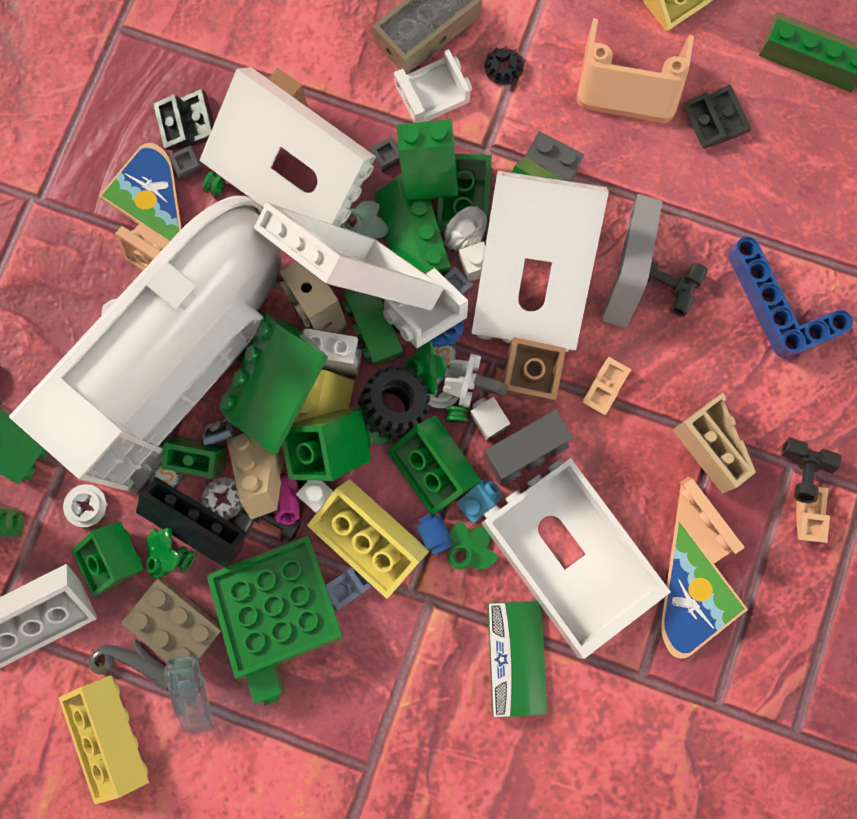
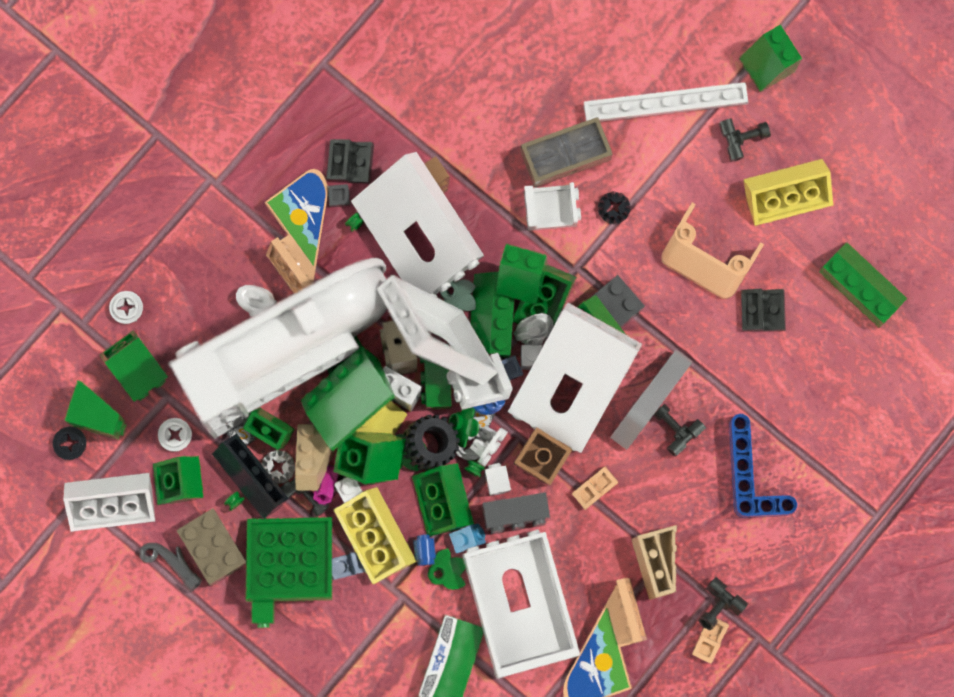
camera: 10 degrees right, 0 degrees up
light yellow slope [59,675,149,804] -> none
green plate [146,528,181,578] -> none
clear light blue slope [164,656,213,732] -> none
slope [203,418,236,445] -> none
dark grey tile [370,137,400,172] -> none
dark grey tile [474,374,509,397] -> none

